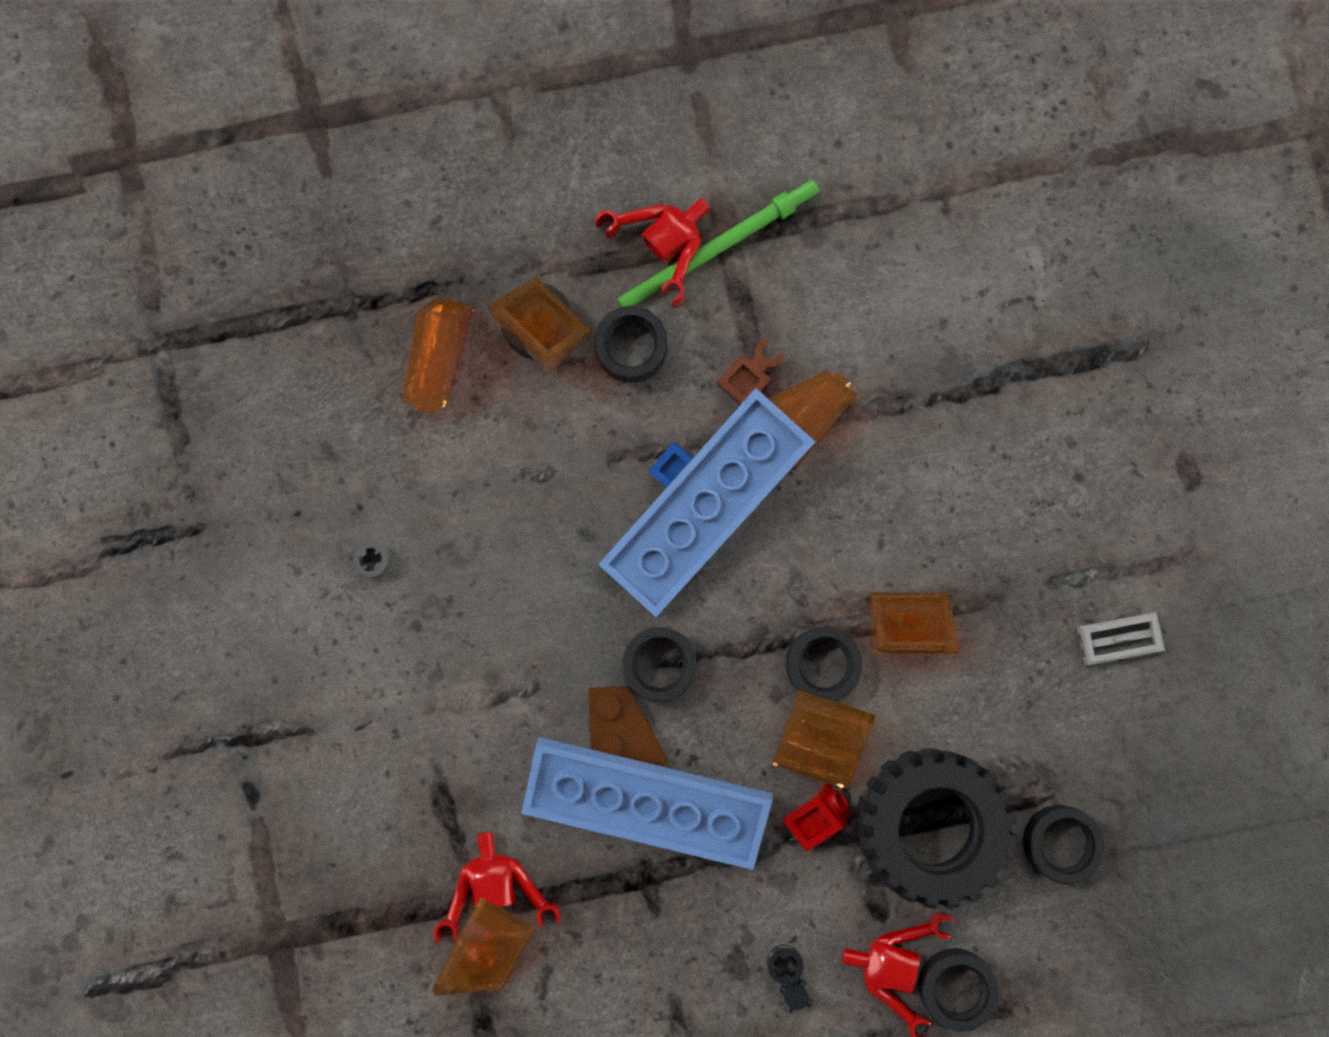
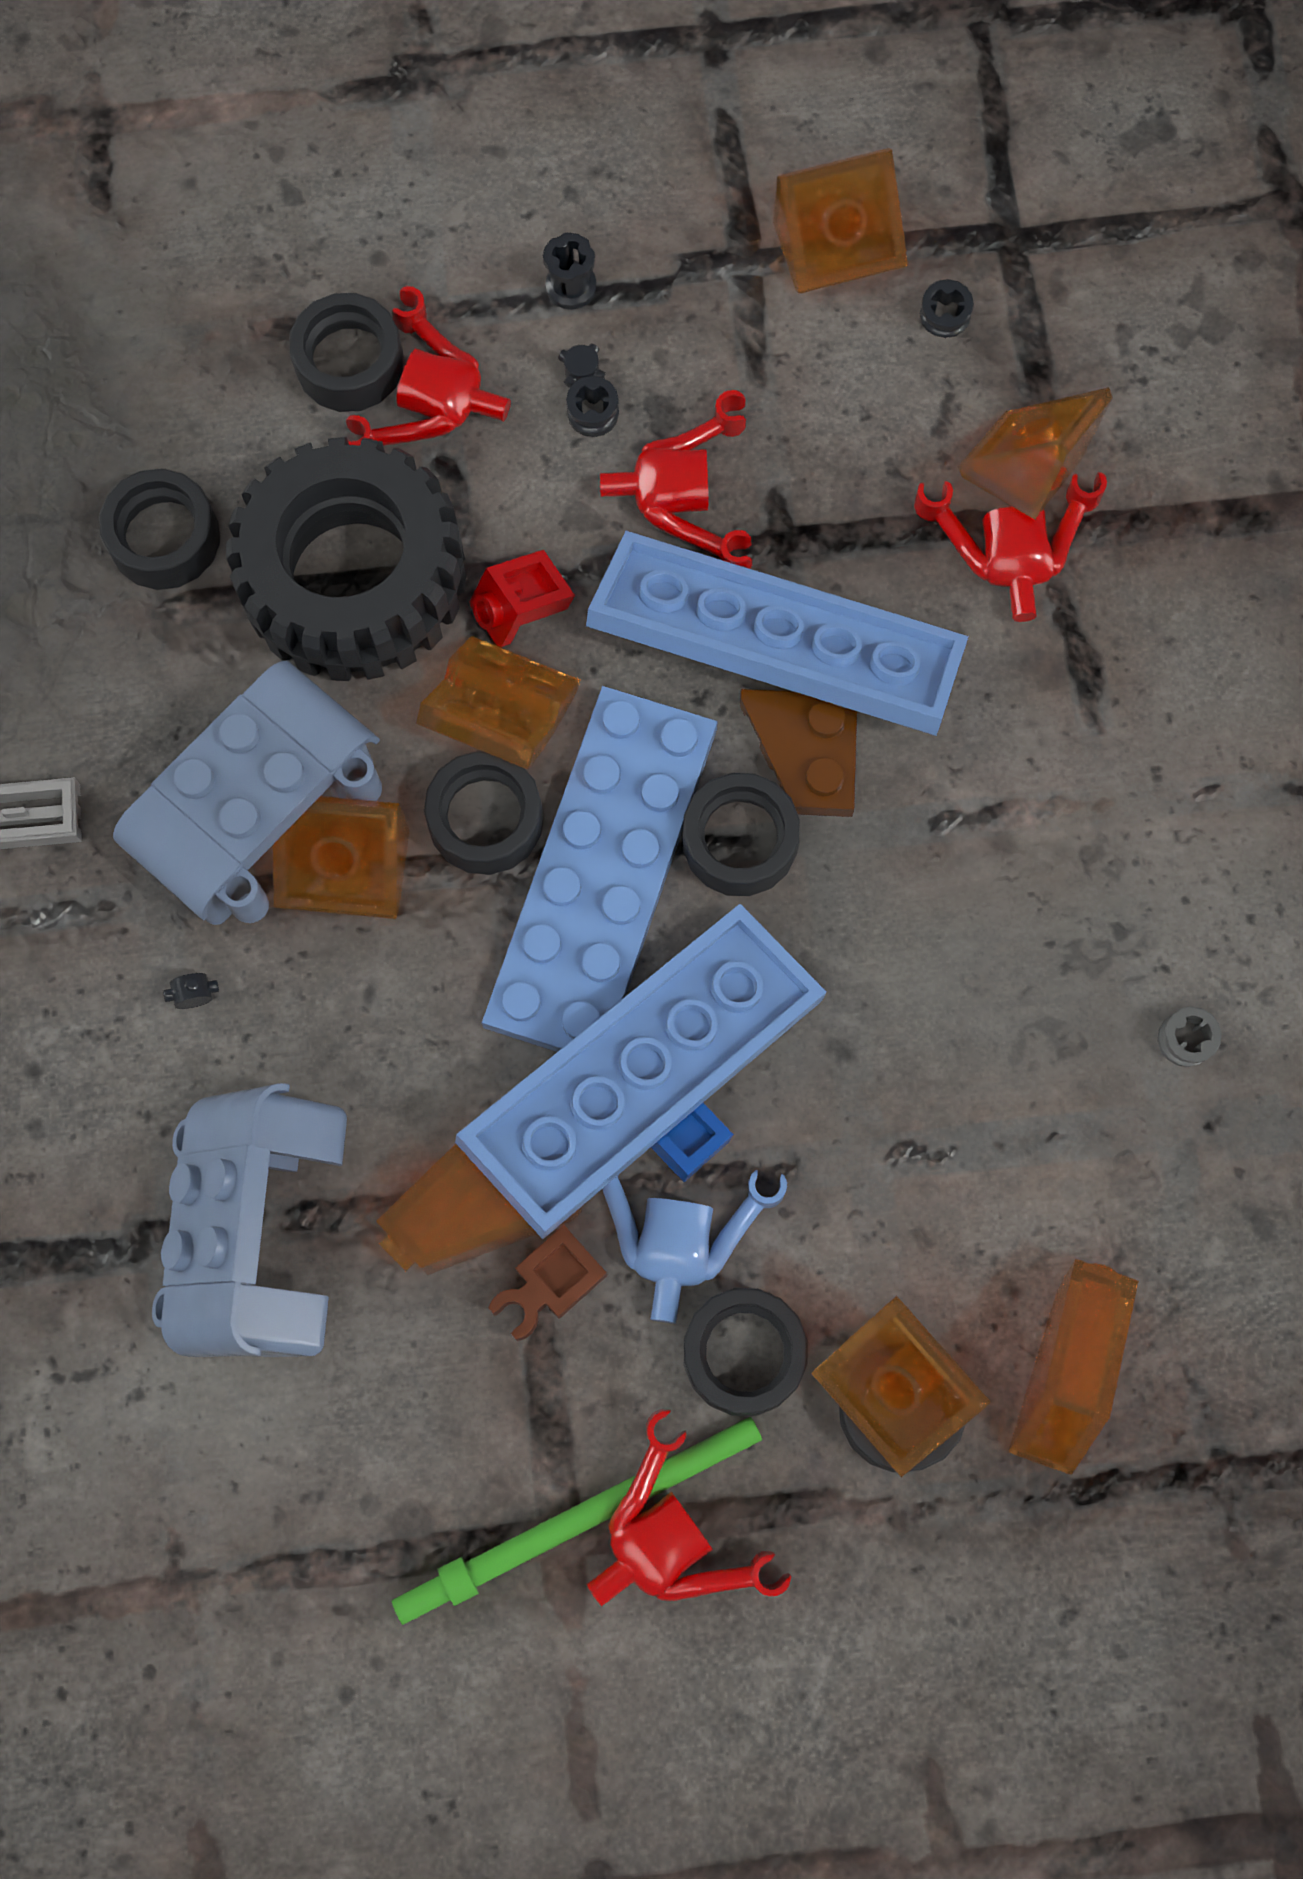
camera: 170 degrees left, 10 degrees down
none -> sand blue container [113,661,382,925]
none -> sand blue container [152,1083,347,1357]
none -> black piece [163,973,219,1009]
none -> medium blue plate [482,686,718,1052]
none -> red piece [600,390,752,569]
none -> medium blue piece [602,1170,787,1324]

